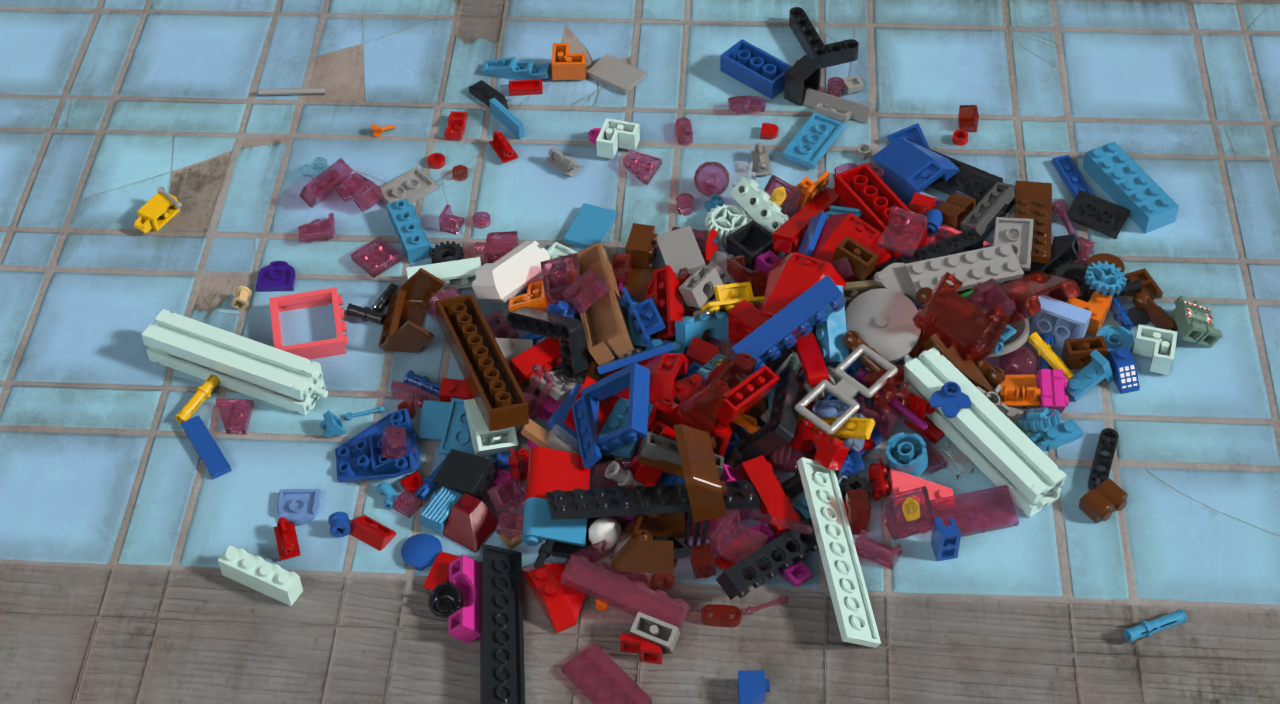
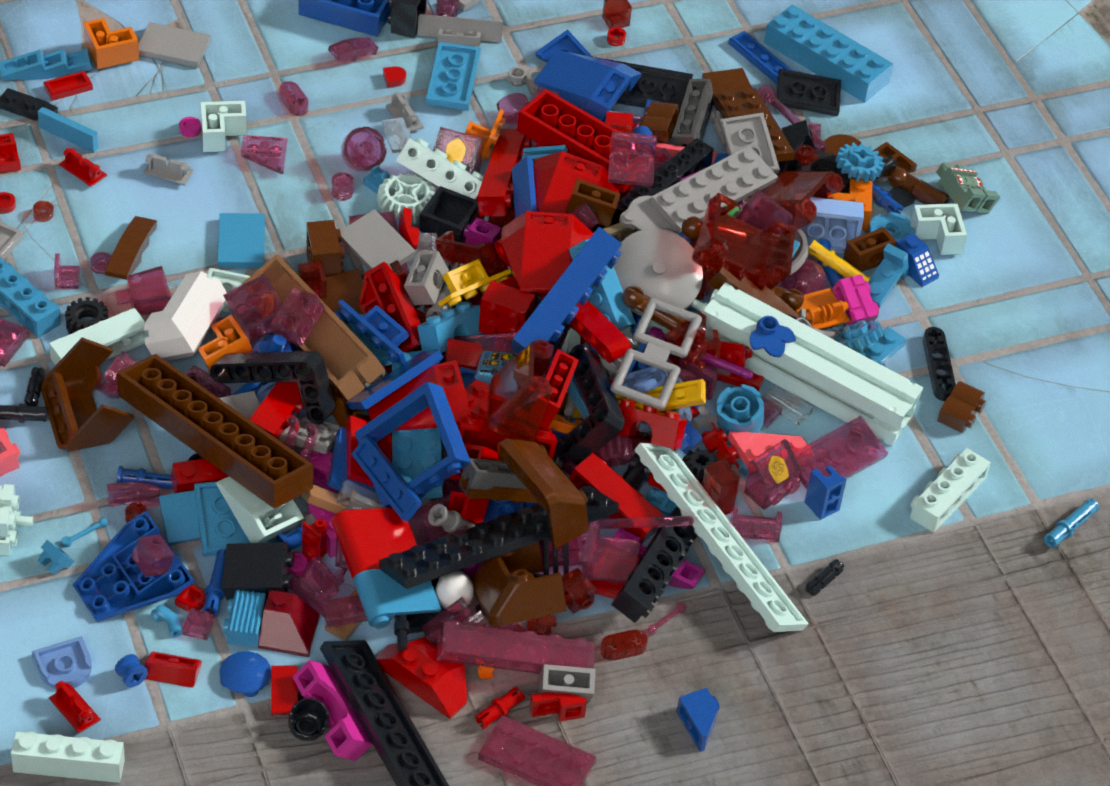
camera: 30 degrees left, 0 degrees up
none -> reddish brown slope [105,216,157,280]
none -> red pin [474,686,525,729]
none -> clear red plate [794,145,819,165]
none -> black axle [805,559,844,596]
none -> light aqua brick [910,448,991,533]

